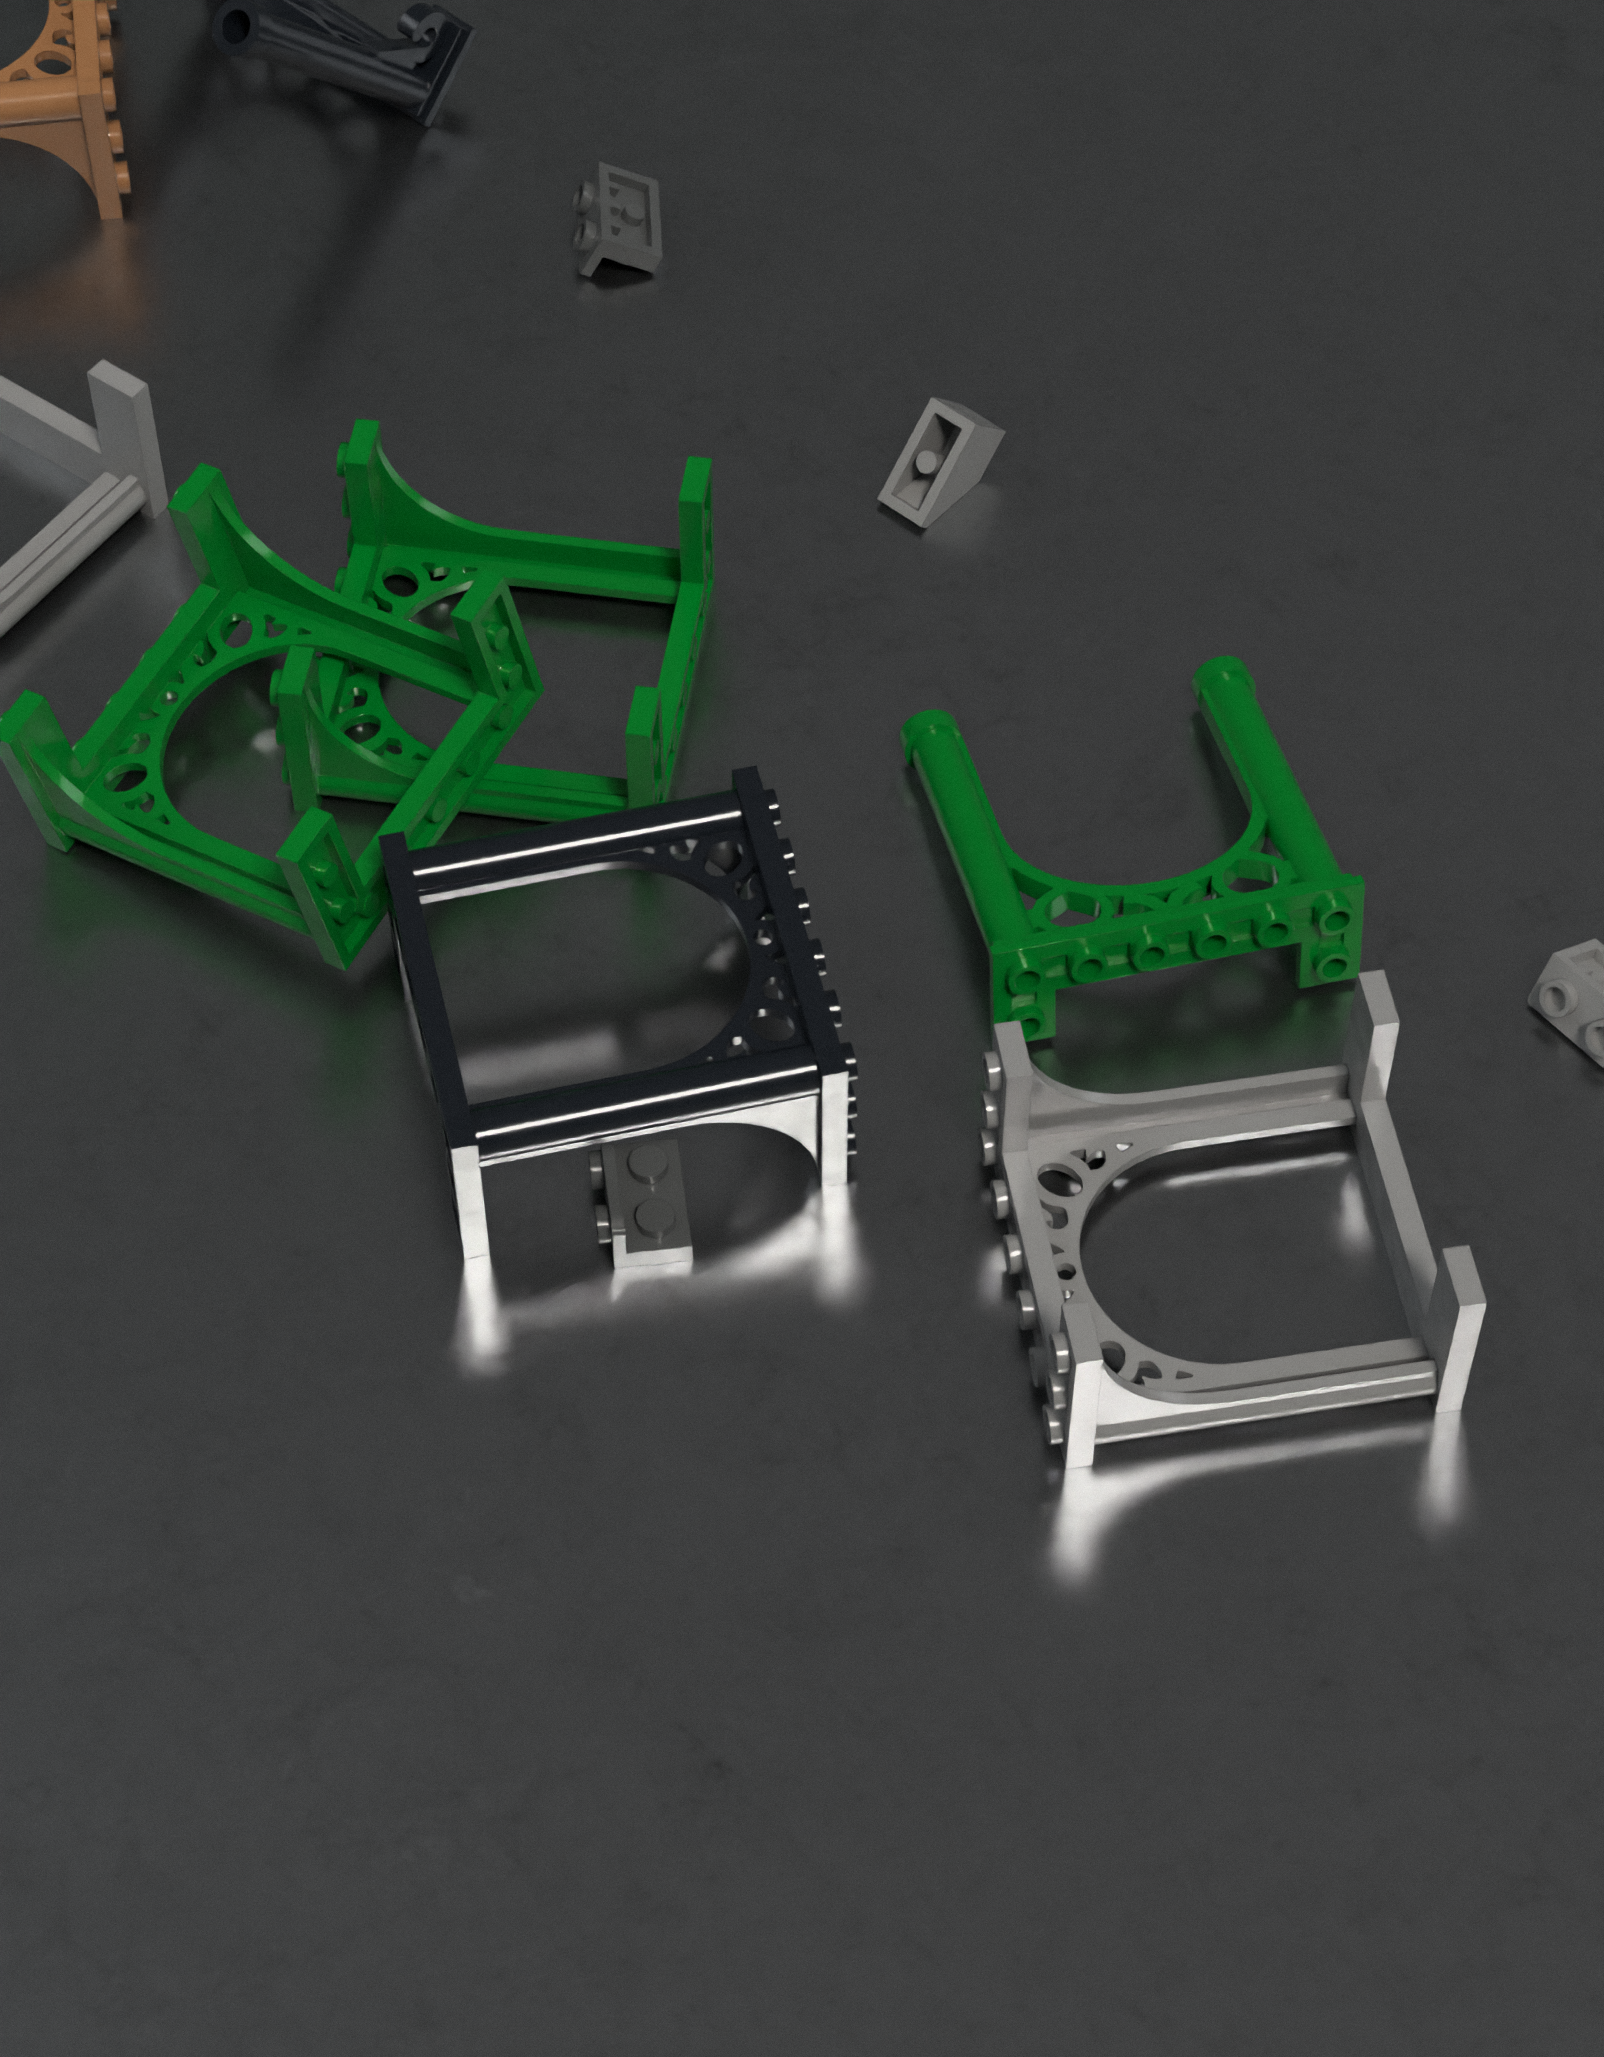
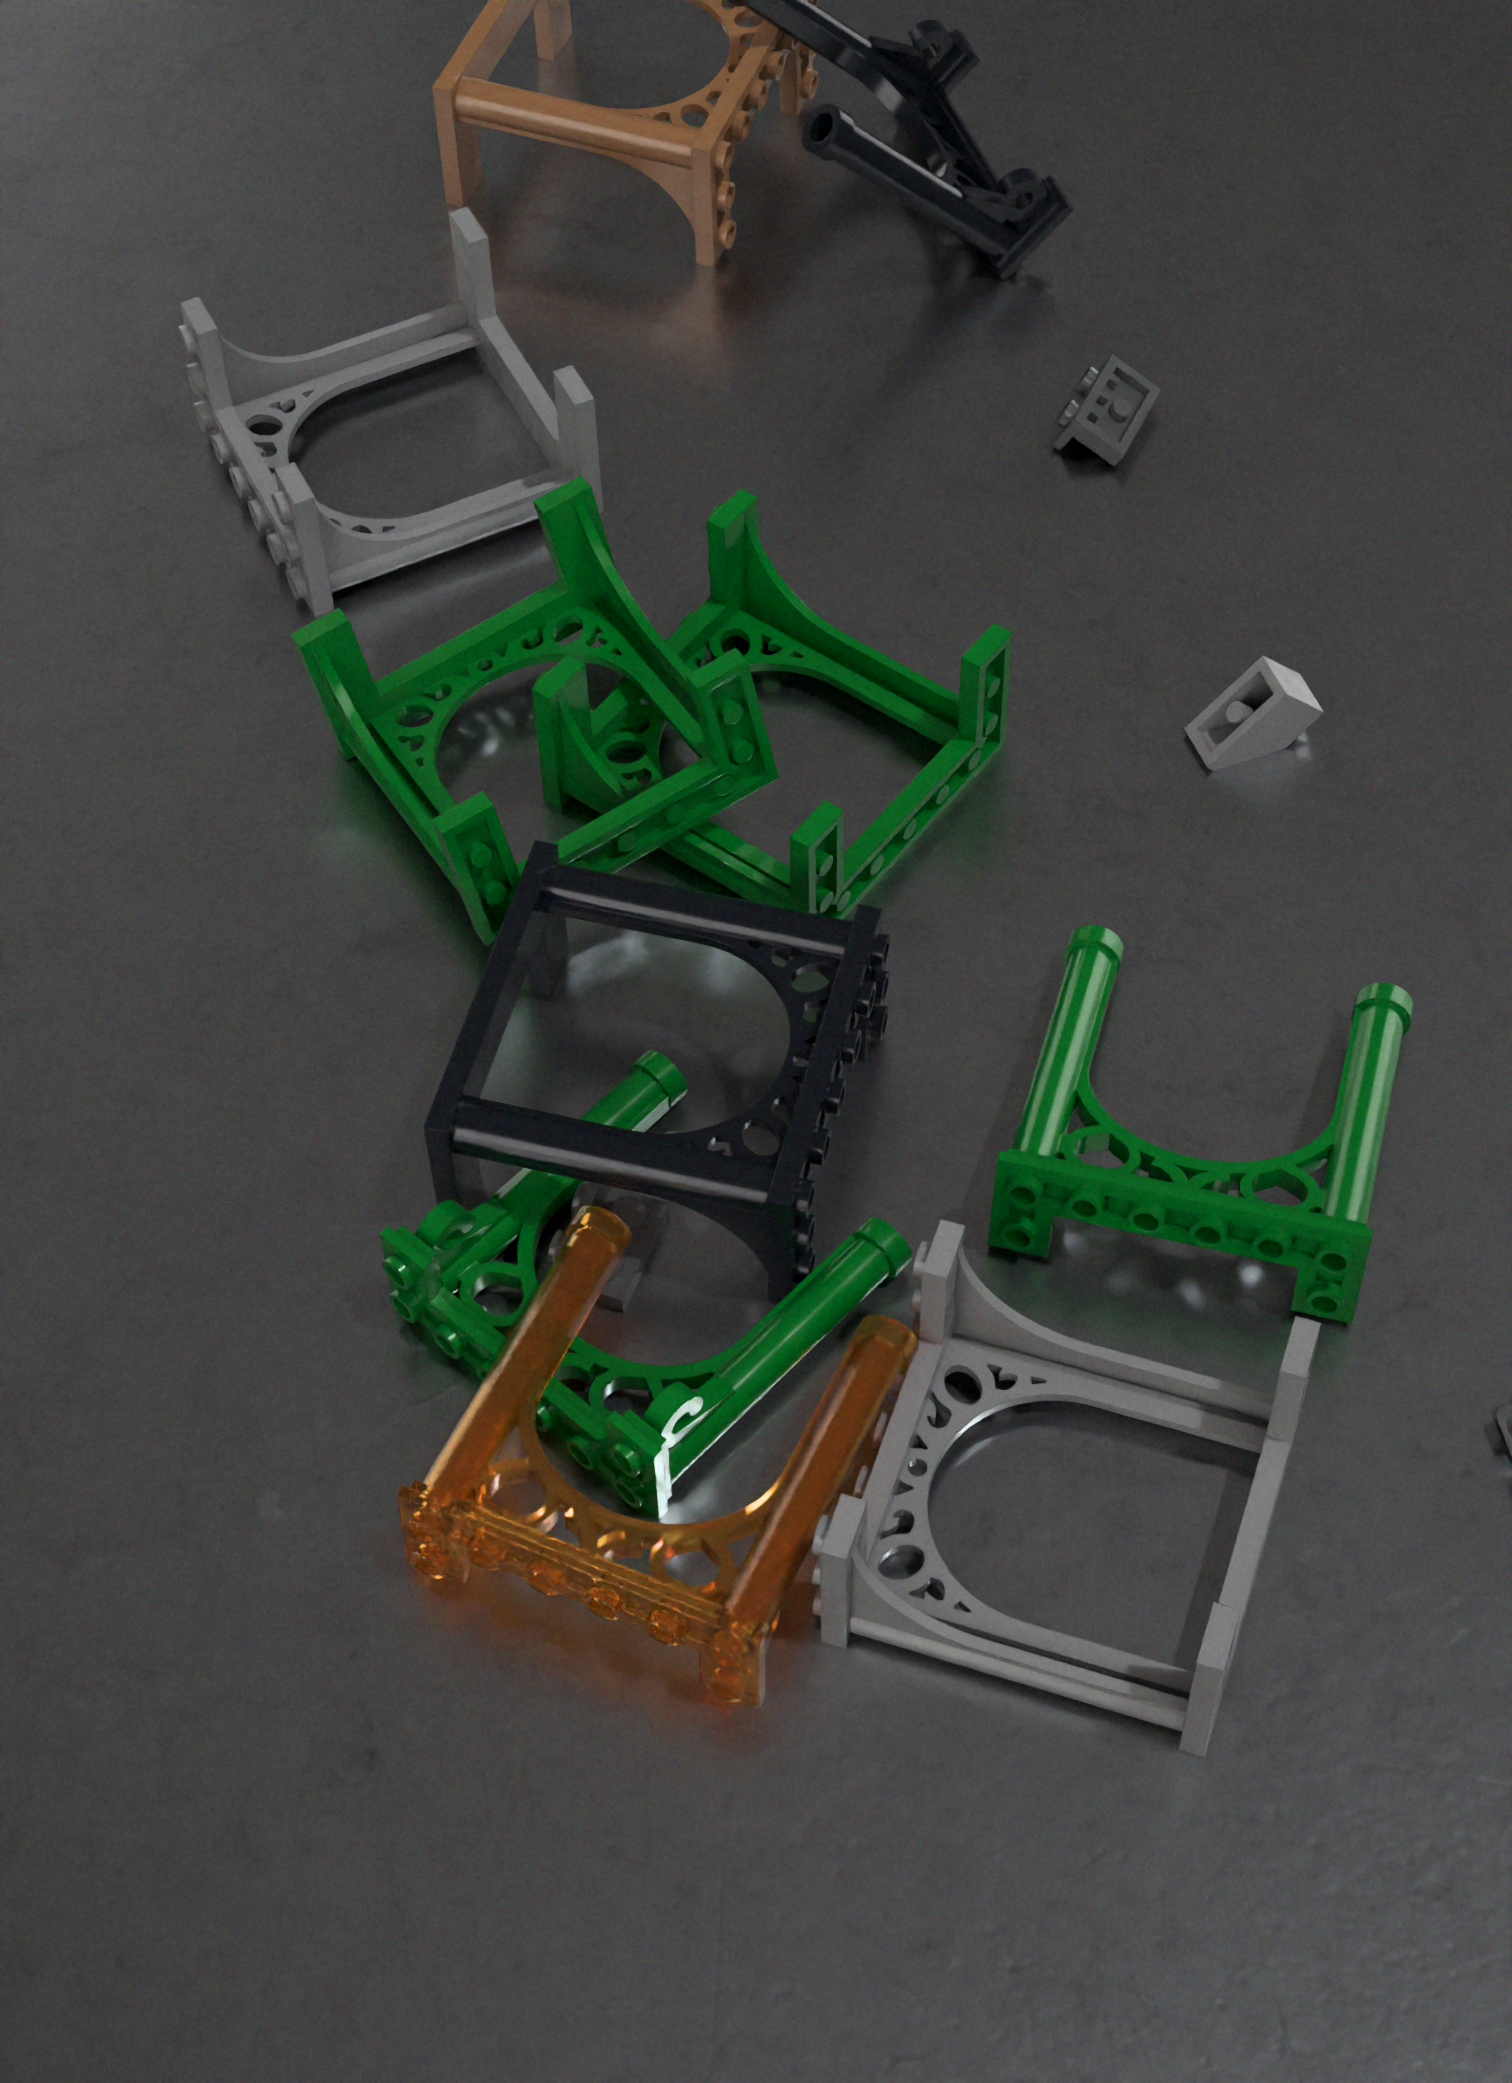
camera: 30 degrees right, 0 degrees up
none -> green arch [379,1050,912,1519]
none -> clear orange arch [396,1205,919,1708]

